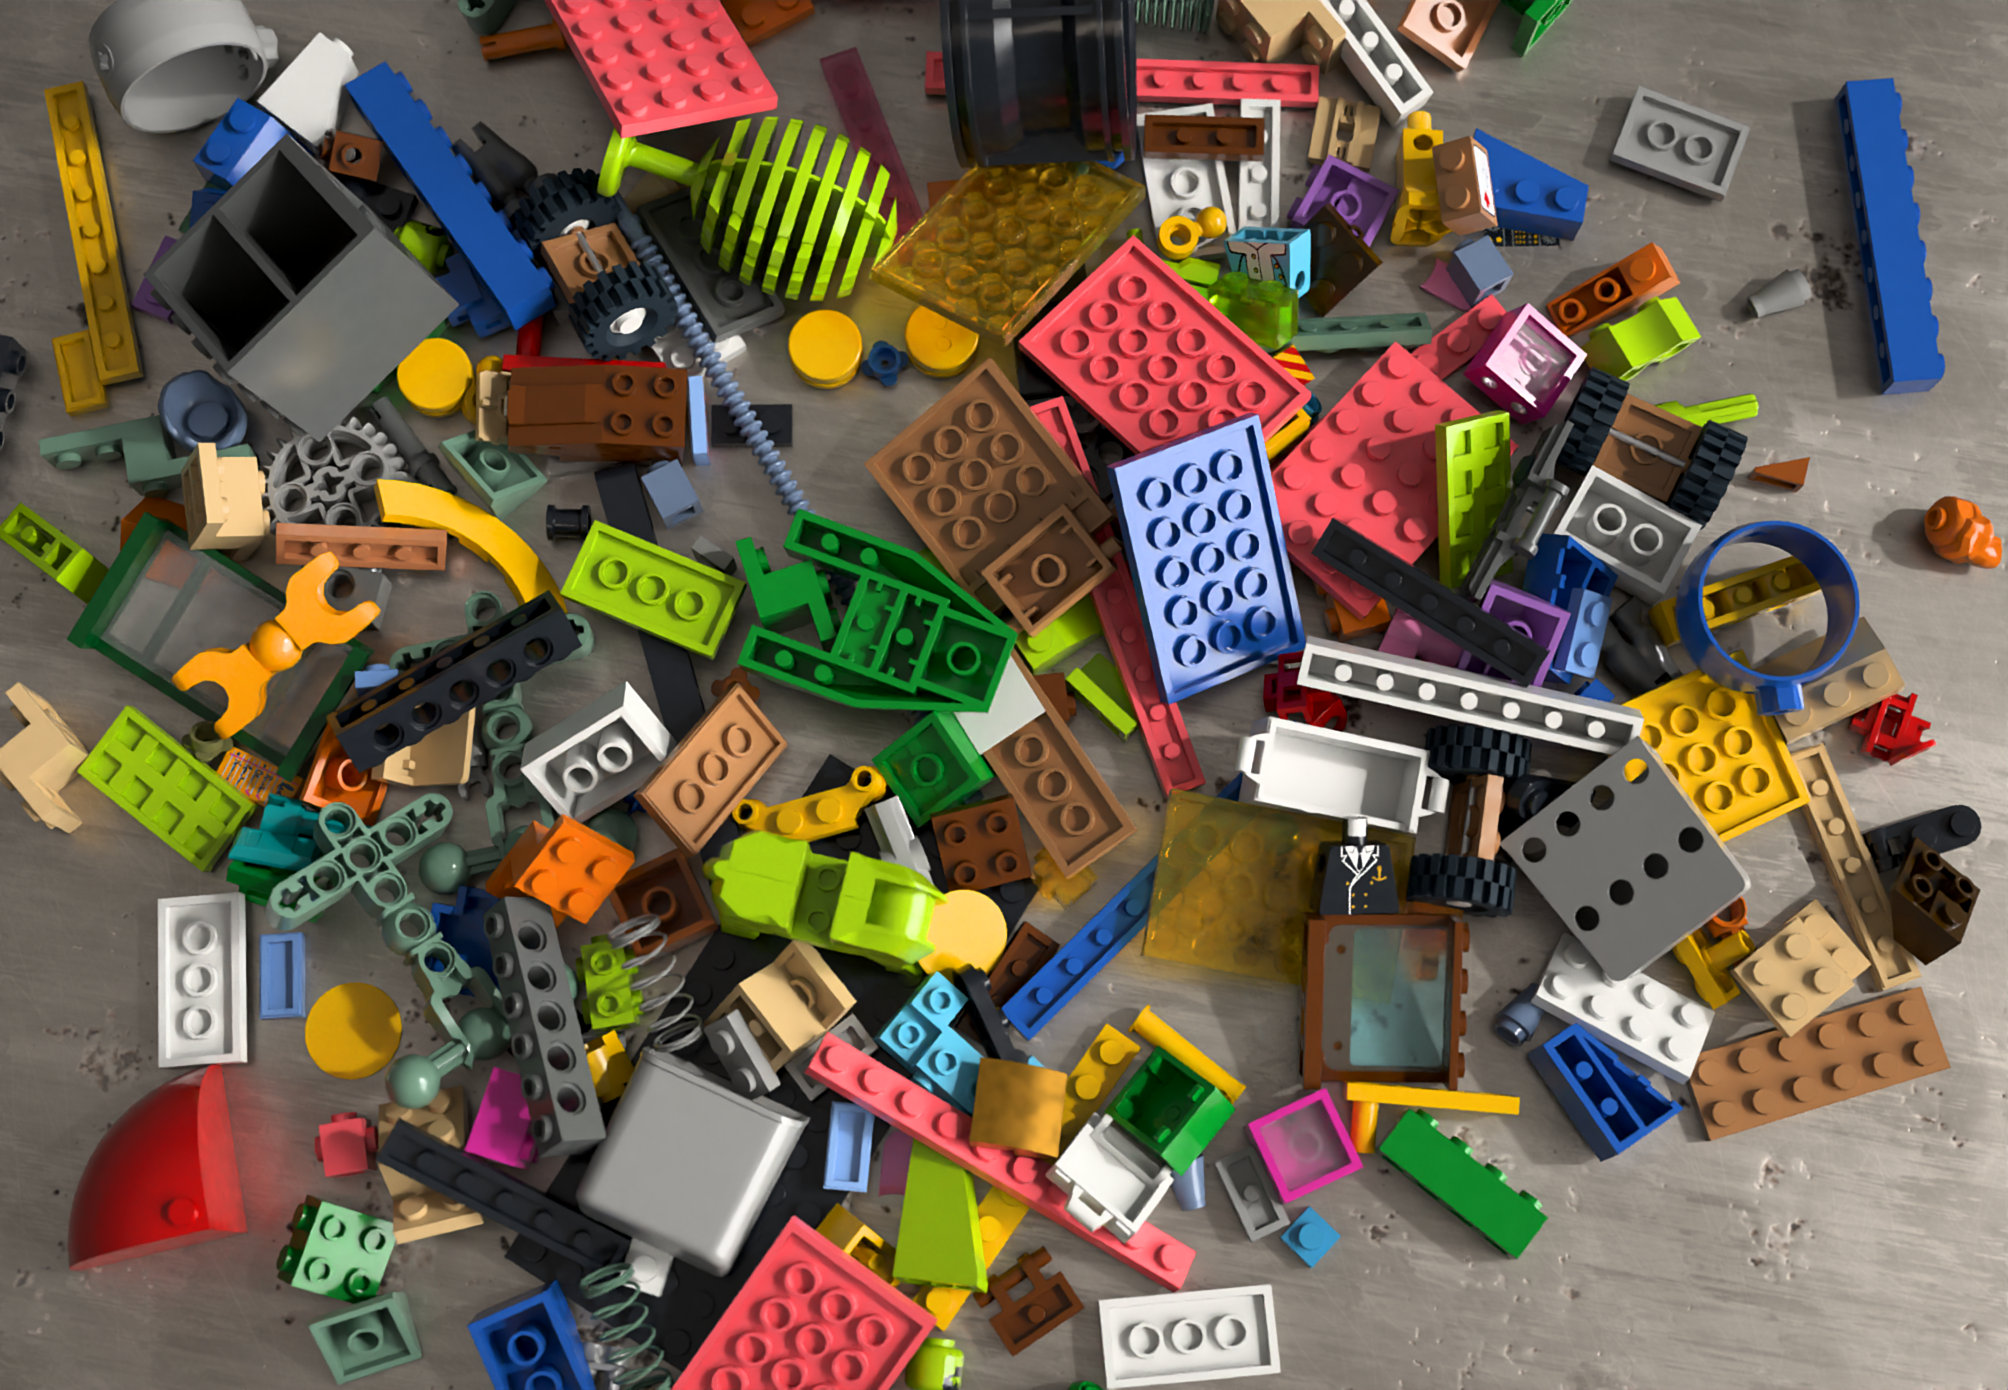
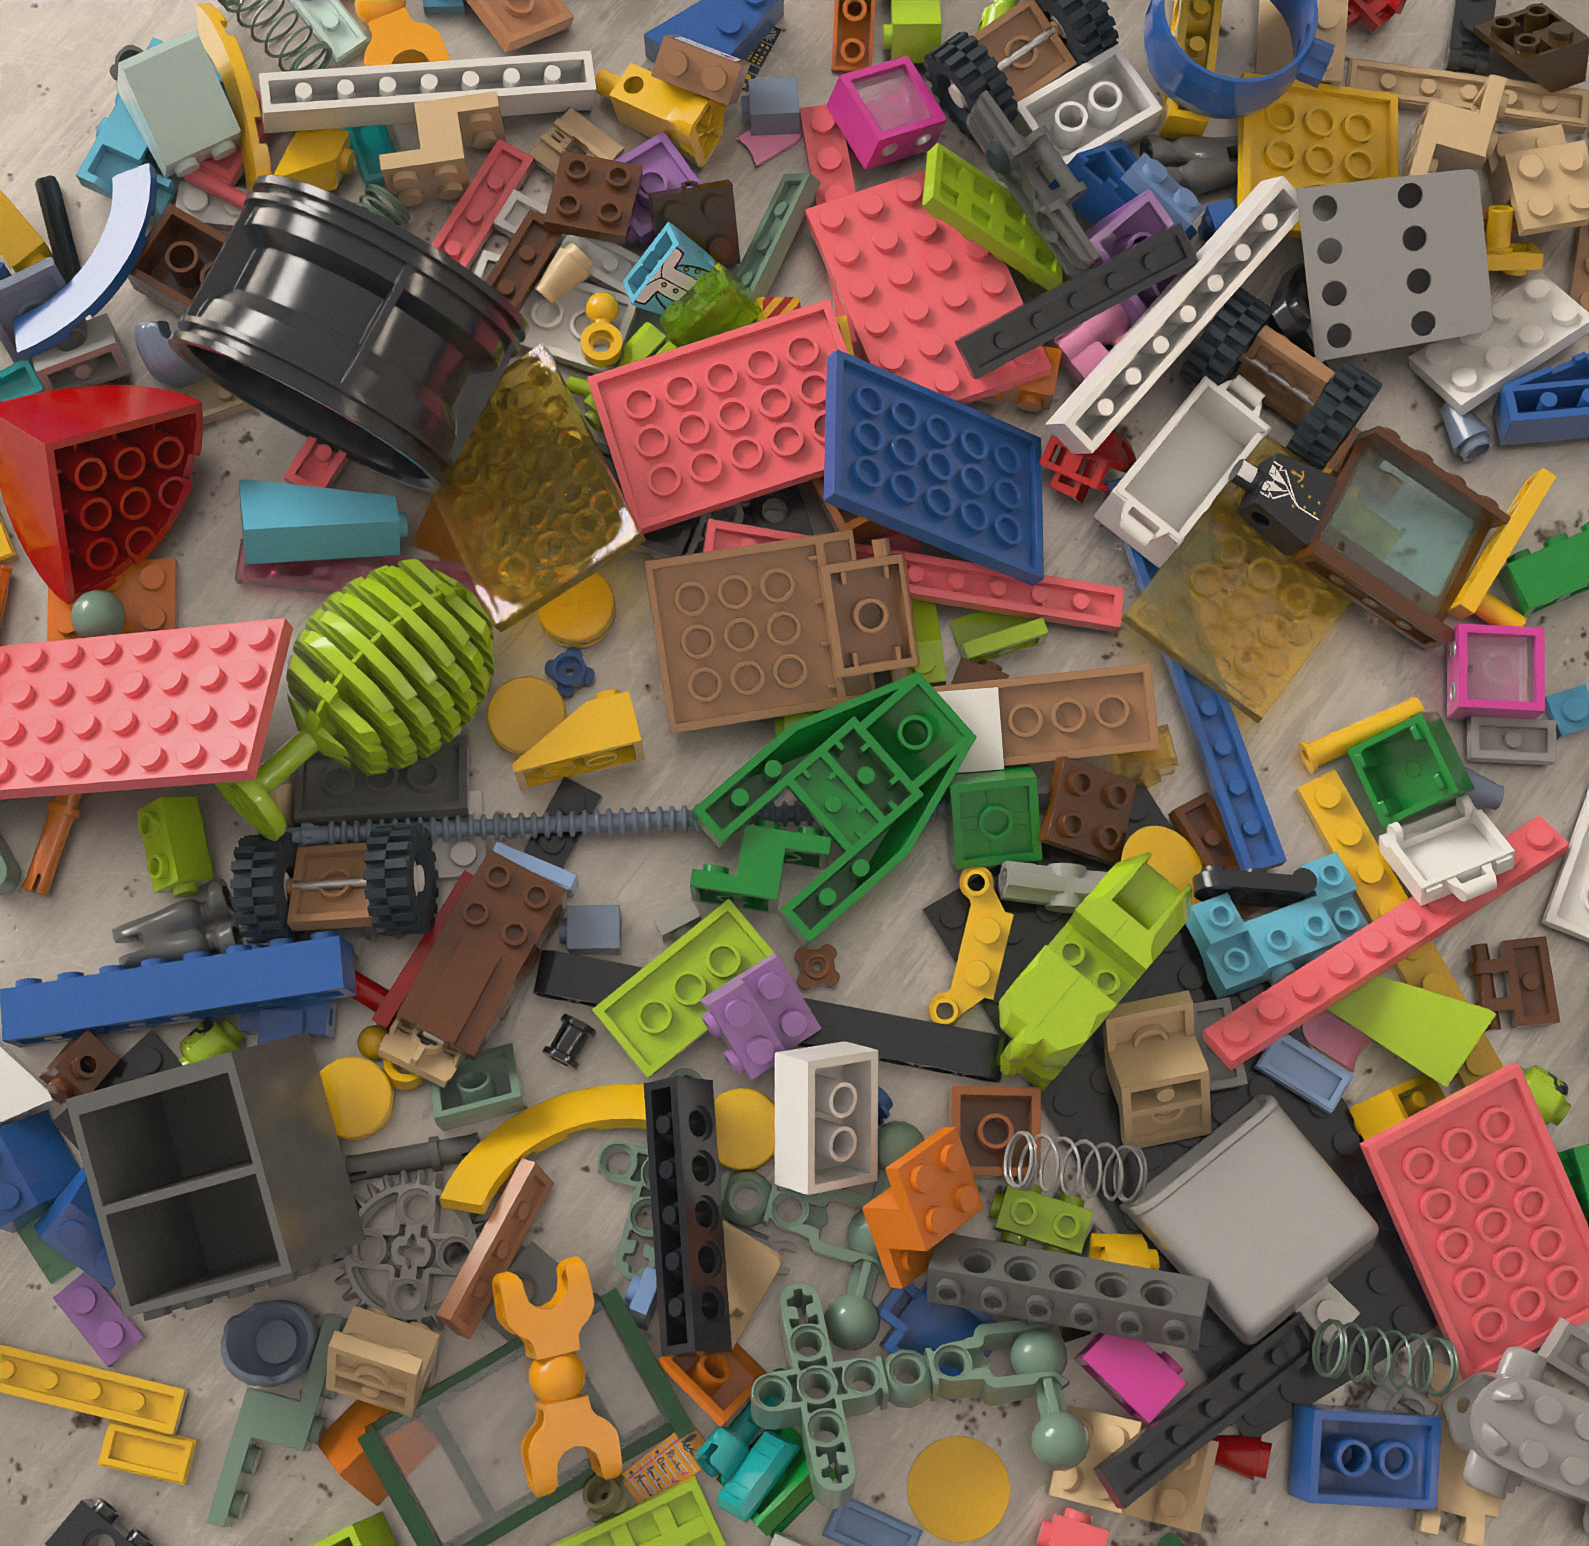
camera: 65 degrees left, 0 degrees up
medium nougat plate [633,682,788,858] -> none
light grey plate [703,1009,781,1100] -> none
pearl gold slope [970,1057,1067,1160] -> none
none -> lime brick [137,796,215,898]
none -> medium azure slope [239,479,408,564]
none -> yellow slope [512,689,645,791]
none -> tan cone [534,242,595,305]
none -> reddish brown plate [544,151,643,245]
none -> medium lavender plate [700,953,821,1080]
none -> yellow head [714,1088,775,1172]
none -> red cone [1212,1435,1272,1481]
none -> tan bracket [1401,74,1509,176]

